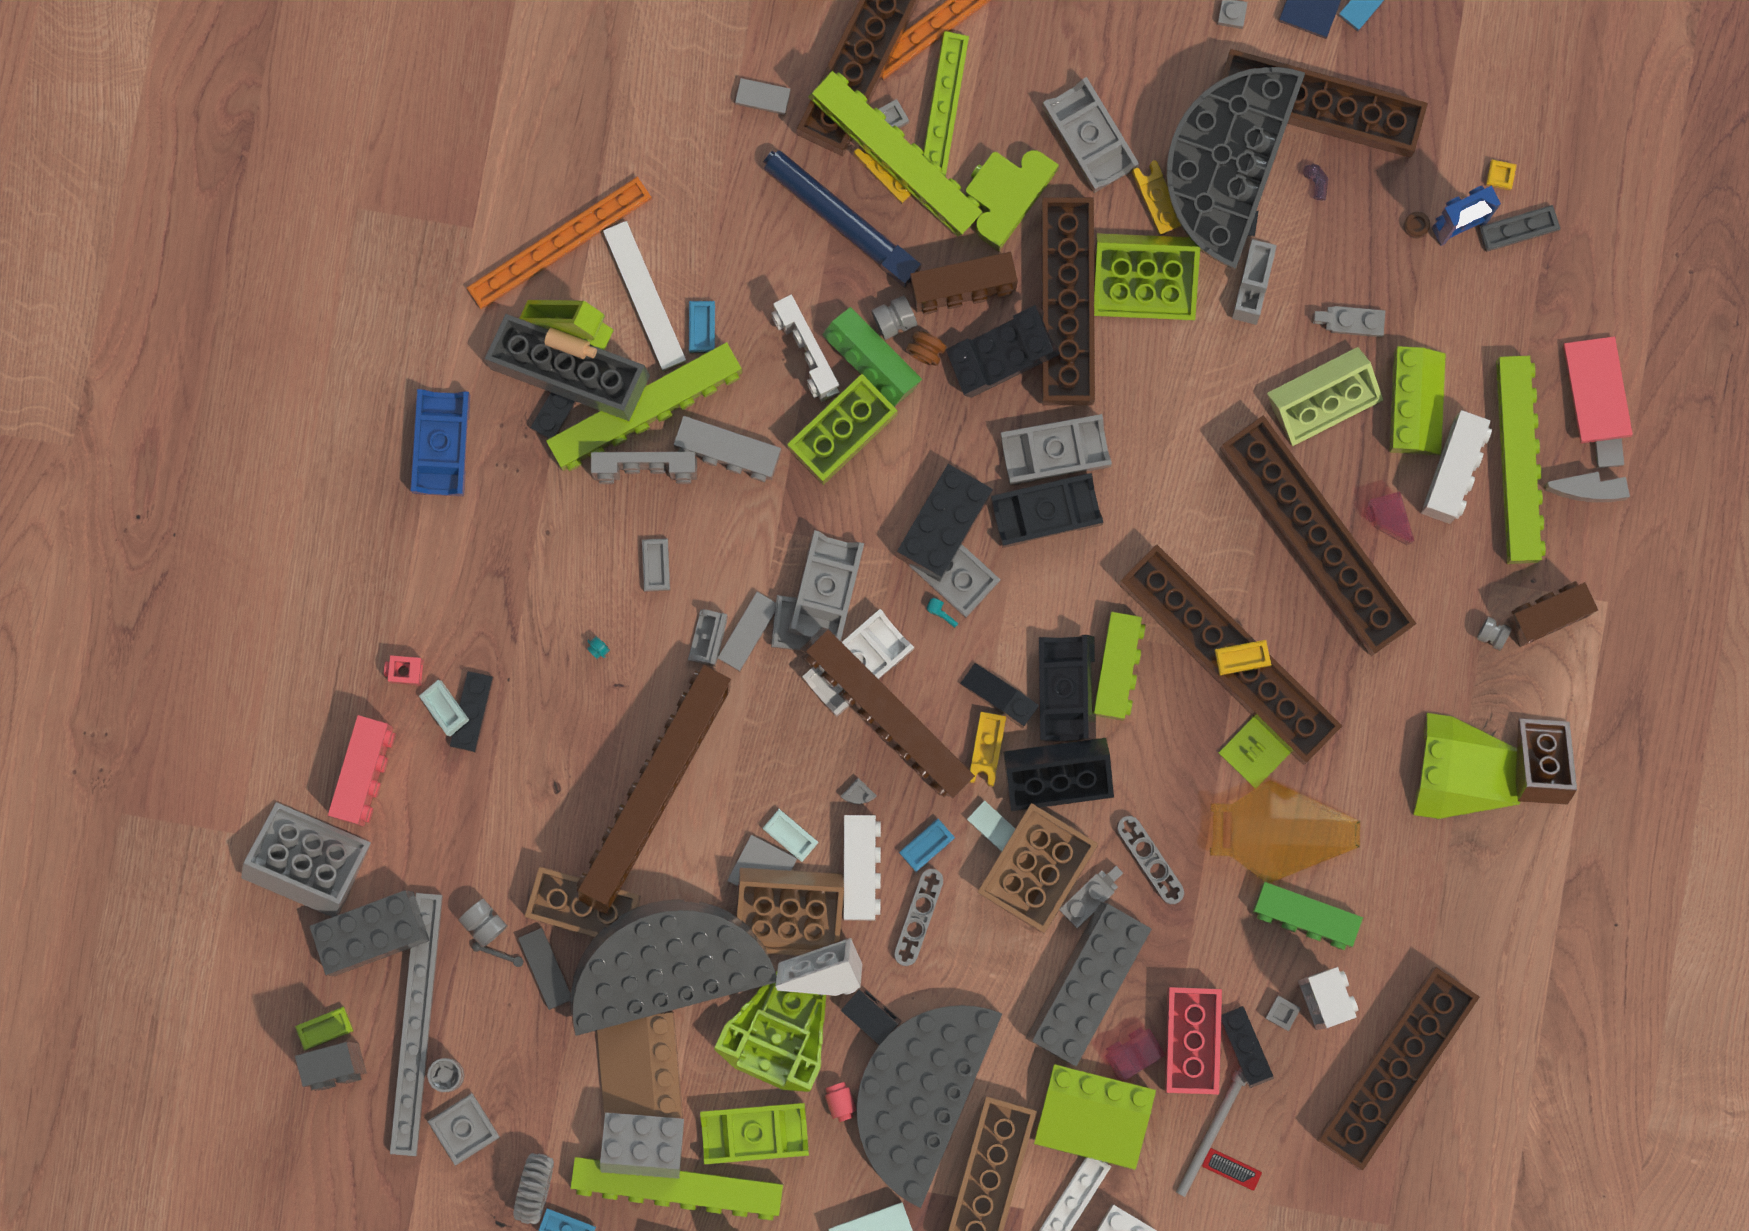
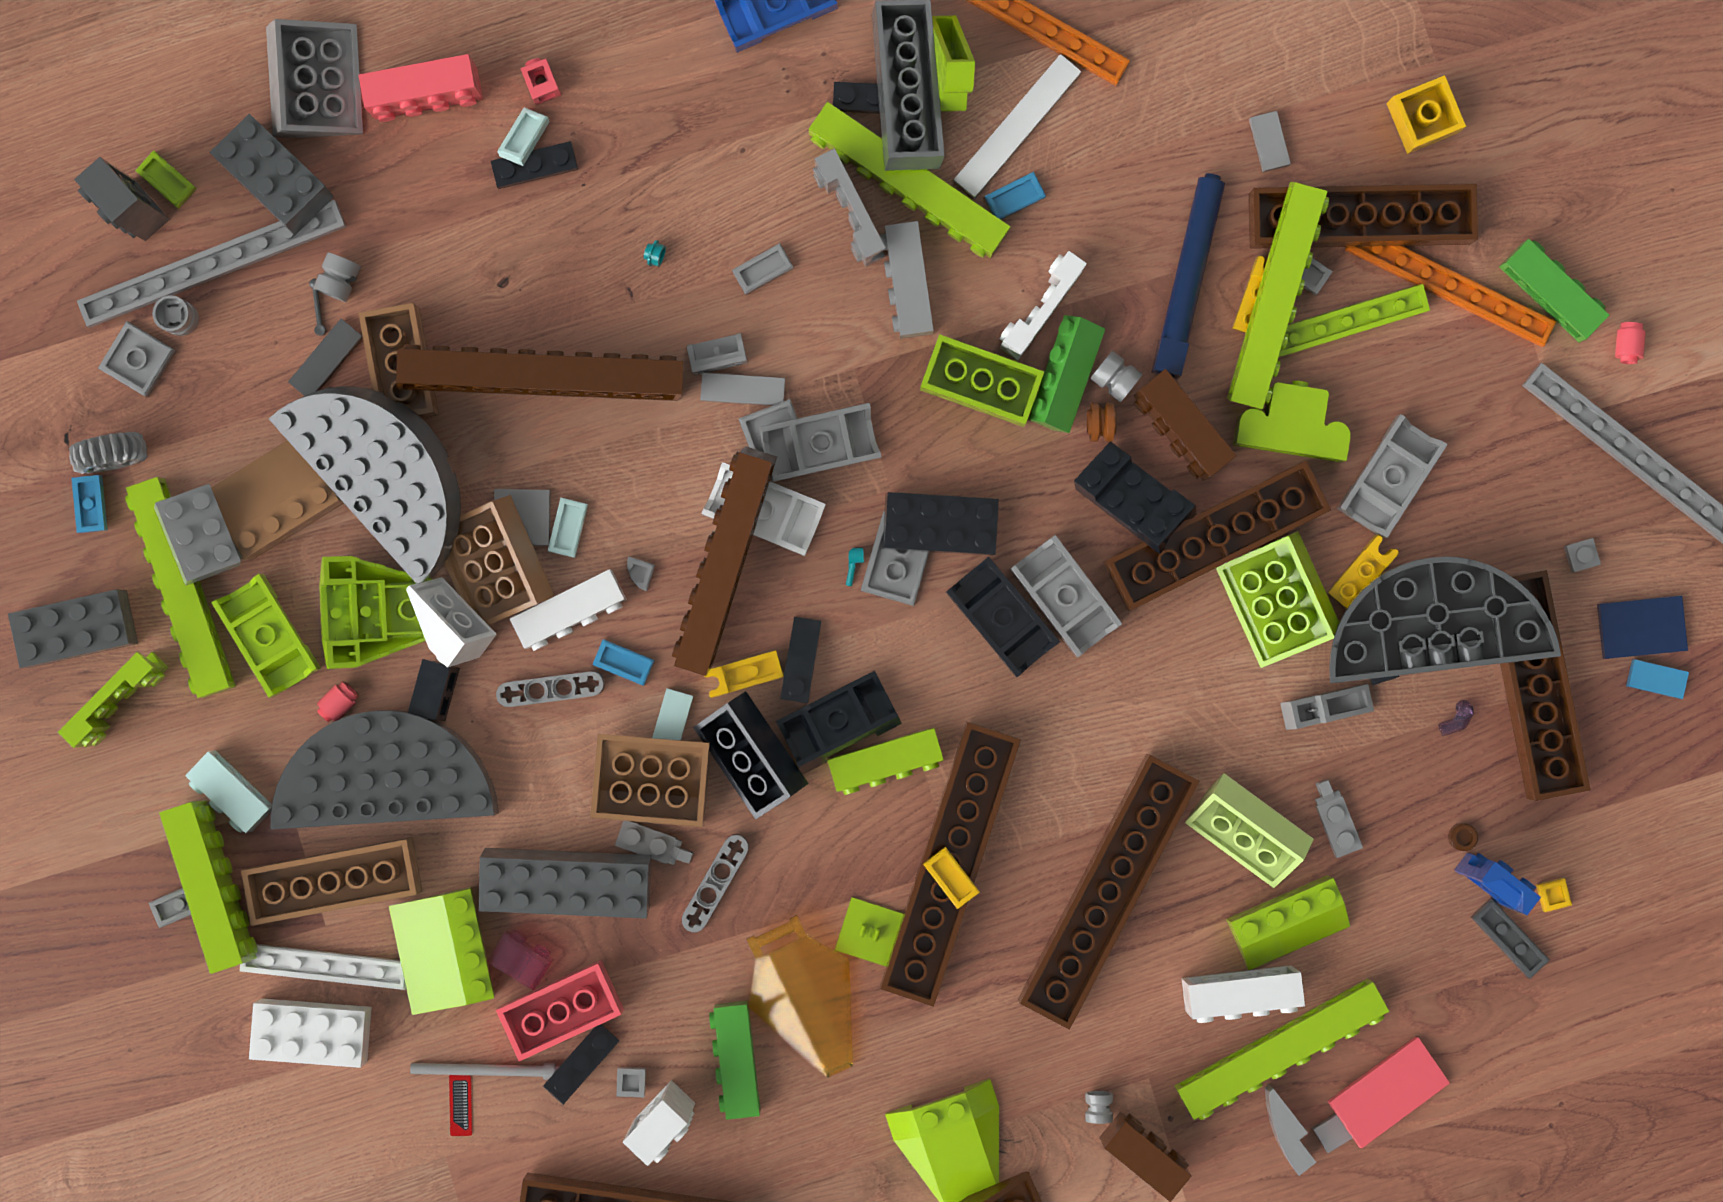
camera: 65 degrees right, 5 degrees up
light nougat cylinder [545,328,597,359] -> none
clear pink slope [1365,492,1414,545] -> none

